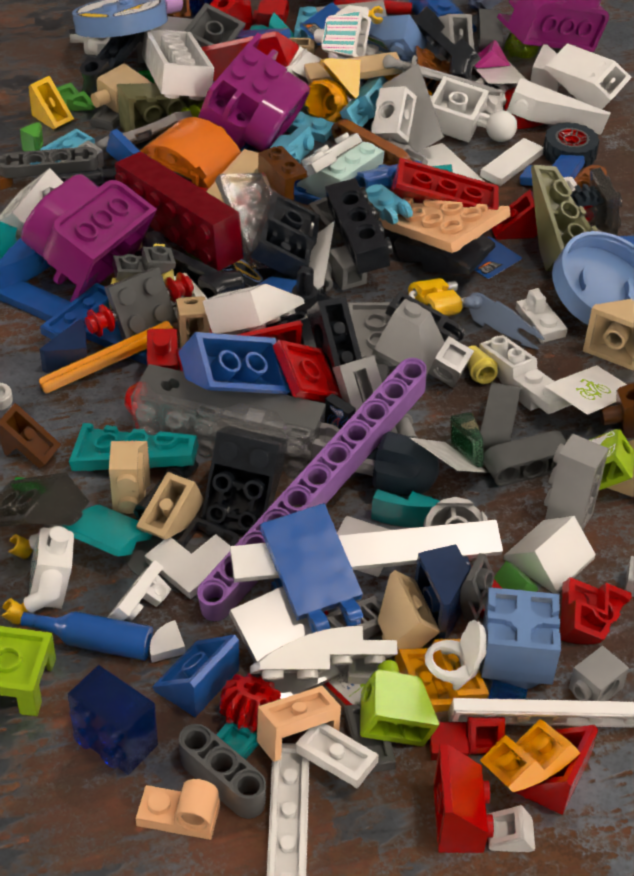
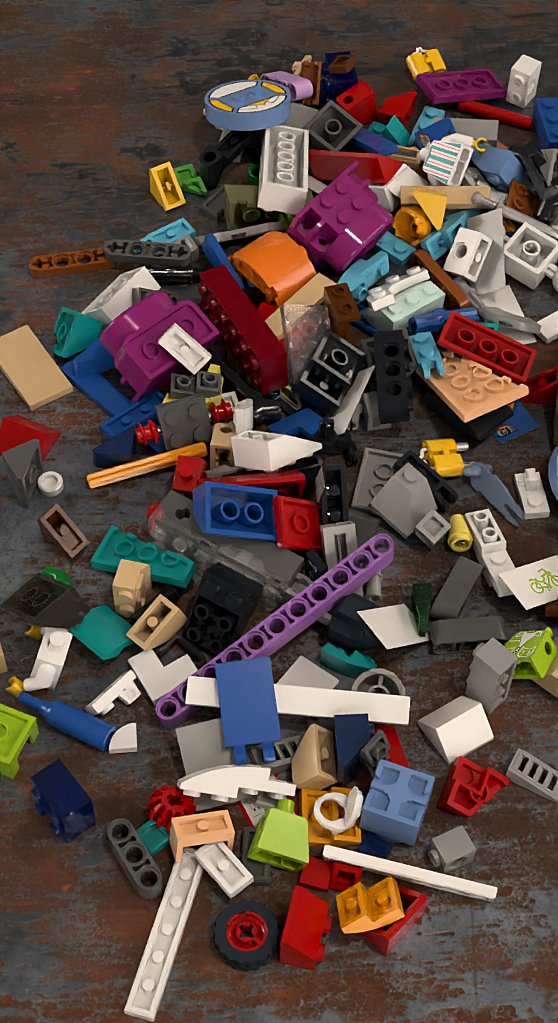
camera: 15 degrees right, 10 degrees up
bright green slope [20,122,44,152] -> none
tan torso [91,63,152,113] -> none
light nougat plate [136,779,220,840] -> none
blue slope [152,635,239,718] -> none
white slope [488,805,535,852] -> none
bright green slope [494,561,538,592] -> none
none -> white hinge [158,323,211,375]
none -> black wheel [214,900,280,972]
none -> white slope [233,398,253,434]
none -> light grey sticker [308,465,325,503]
none -> light grey tile [477,306,541,334]

